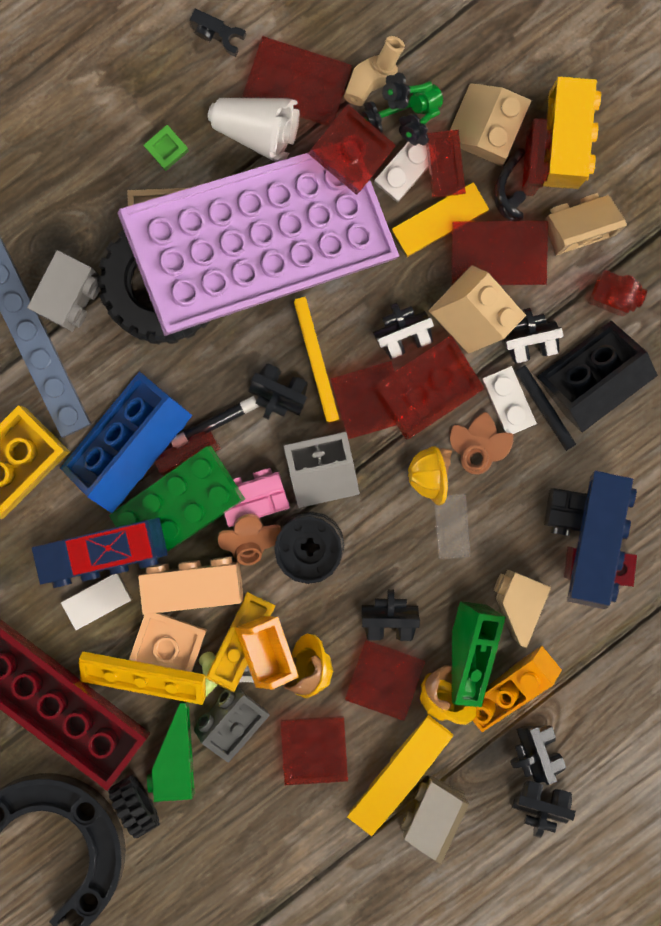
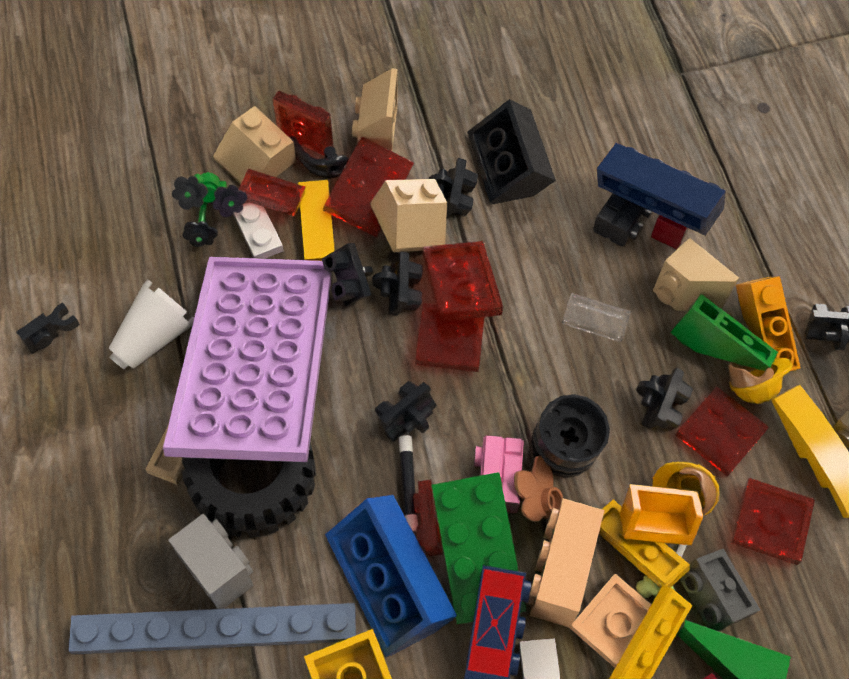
camera: 70 degrees left, 25 degrees down
bright green plate [144,125,189,171] -> none
clear red plate [243,36,352,128] -> none
light grey slope [284,432,360,508] -> none
yellow tile [294,296,339,423] -> none
clear red plate [308,104,396,195] -> none
tan arm [344,36,405,106] -> none
yellow piece [408,446,452,505] -> none
nougat plate [450,412,514,475] -> none
white plate [482,366,537,434] -> none
black bar [515,365,576,451] -> none
yellow brick [541,76,601,189] -> none
clear red brick [588,270,648,317] -> none
none -> black hips [322,243,374,307]

